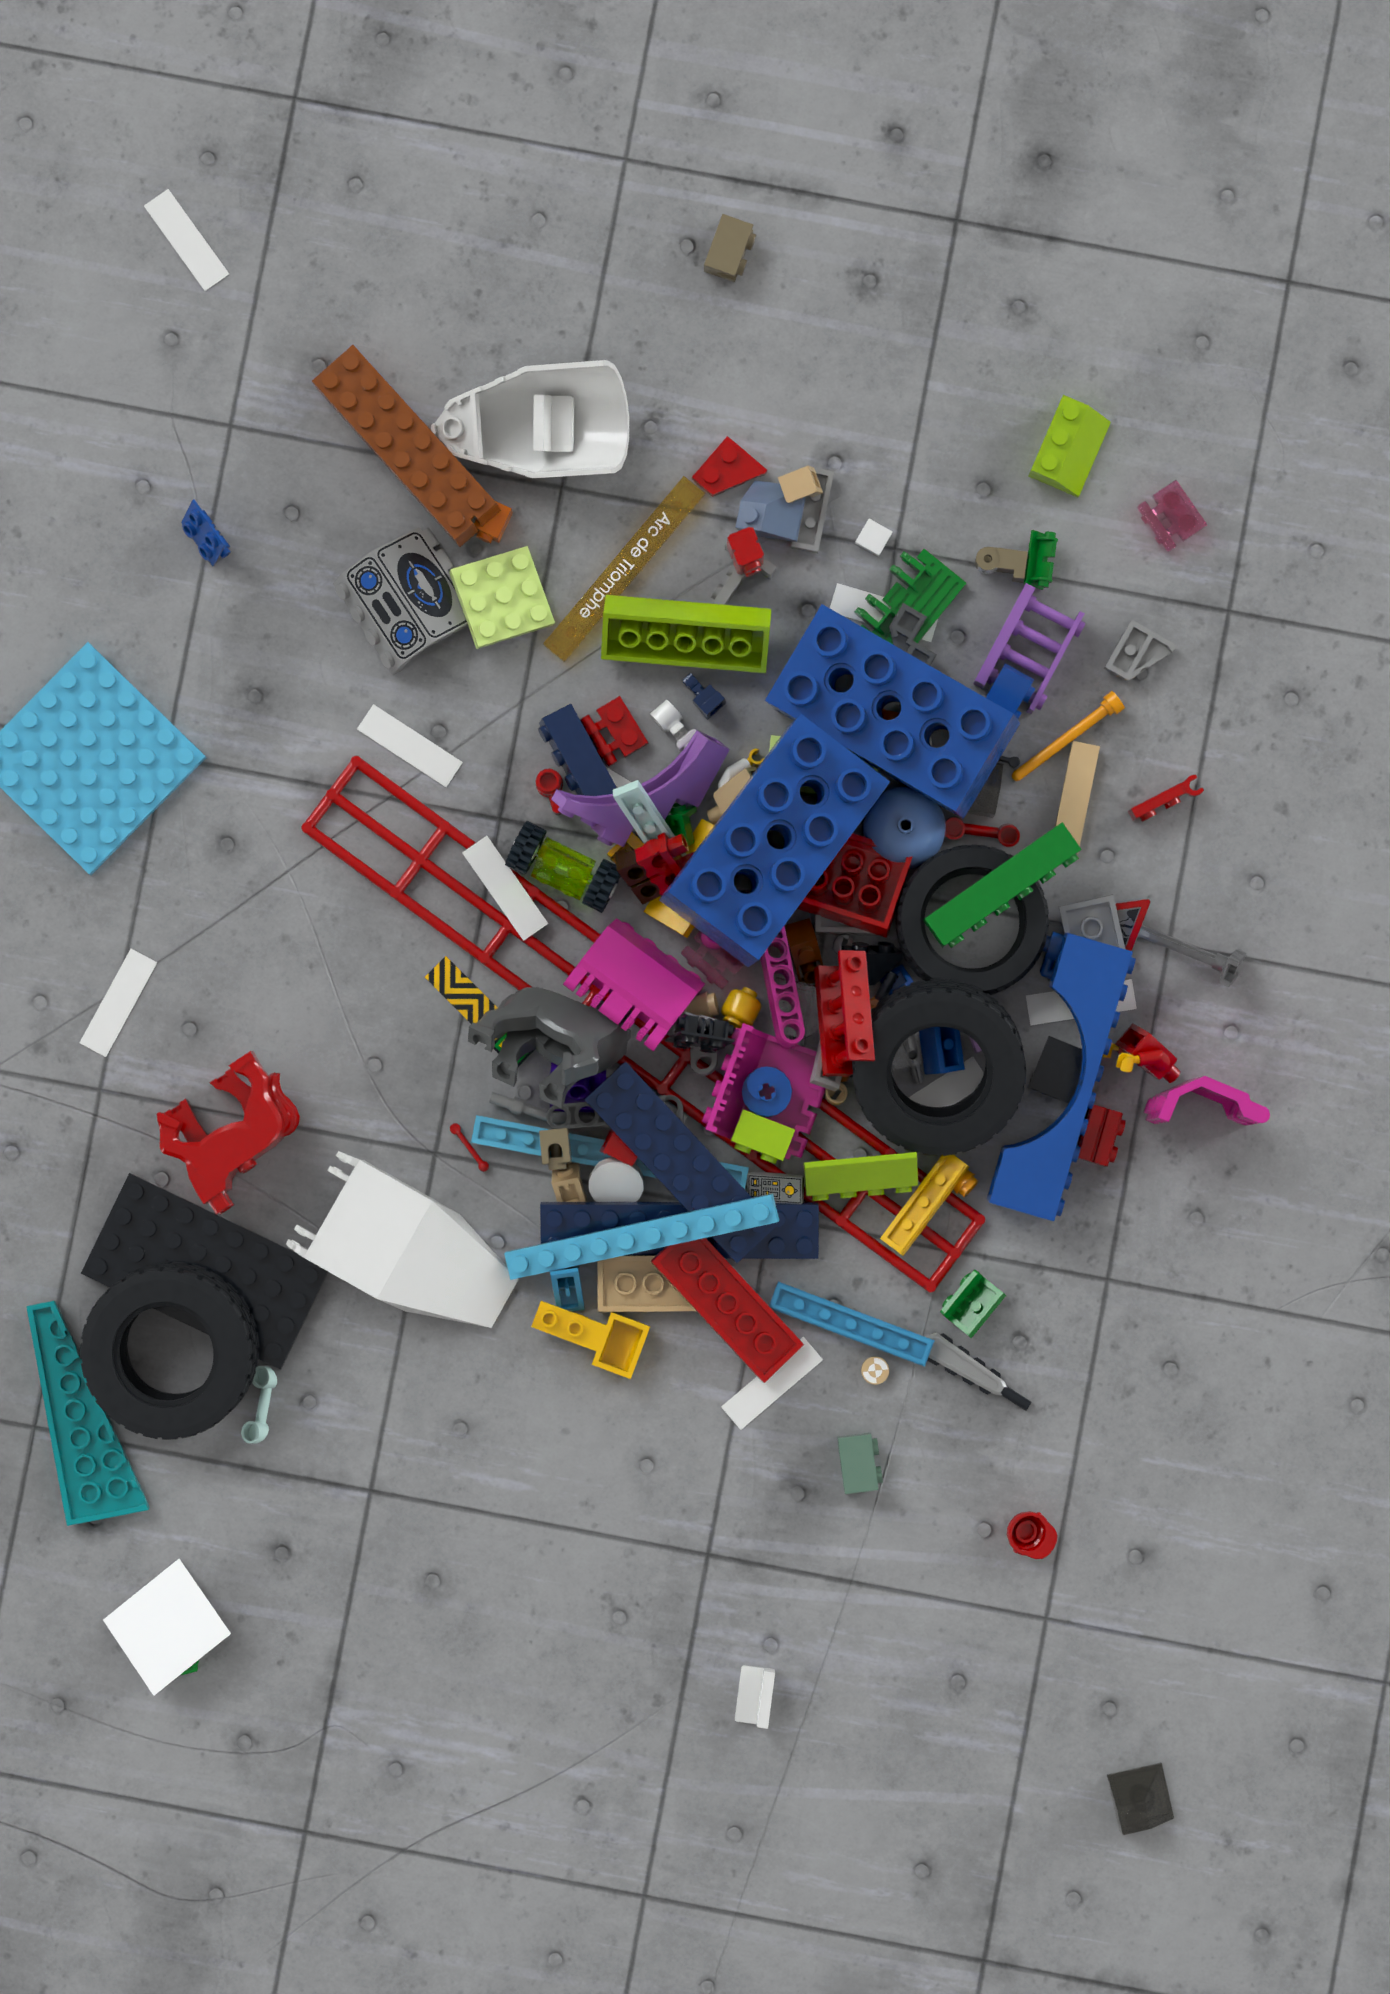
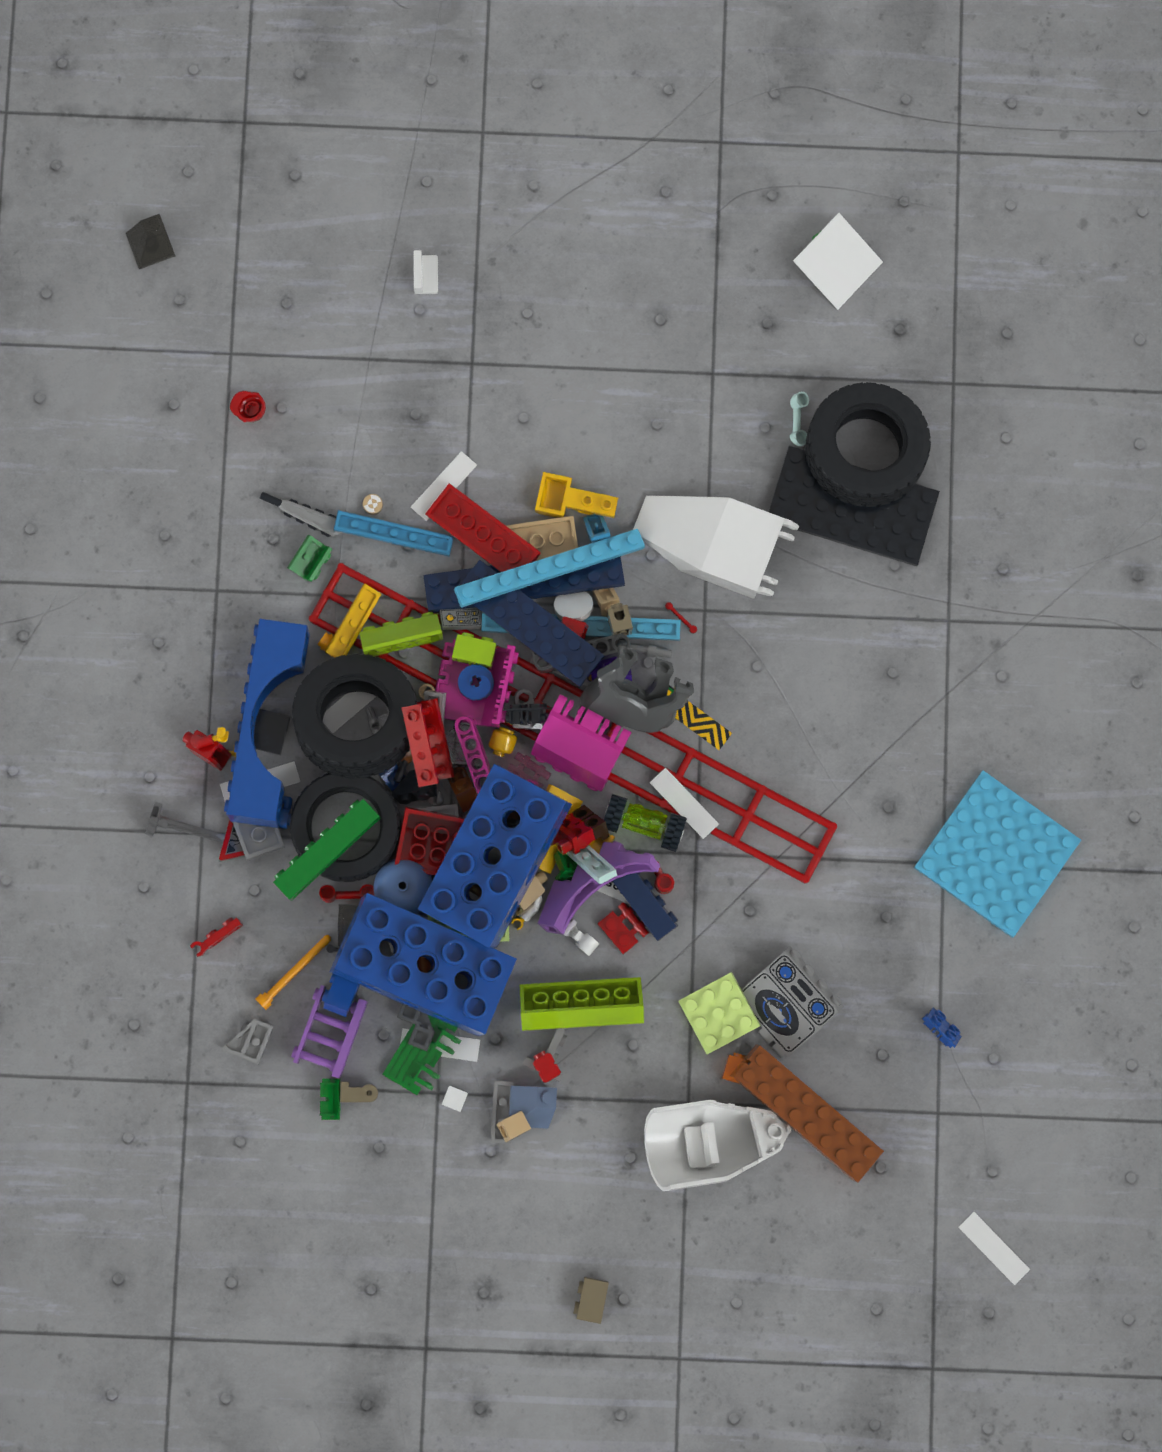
camera: 165 degrees right, 5 degrees down
teal wing [26,1301,149,1526] -> none
white sticker [79,949,157,1057] -> none
red piece [157,1051,300,1214] -> none
white sticker [357,704,463,787] -> none
clear yellow tile [543,476,705,662] -> none
tan cone [681,992,719,1018] -> none
dark blue piece [683,673,726,720] -> none
red wing [692,436,768,497] -> none
sand green brick [837,1433,883,1494] -> none
blue brick [919,1027,965,1075] -> none
lime slope [1028,395,1111,498] -> none
tan tile [1055,741,1100,855] -> none
red brick [1077,1105,1126,1167] -> none
clear pink plate [1137,480,1207,552] -> none
dark pink hinge [1143,1076,1270,1125] -> none

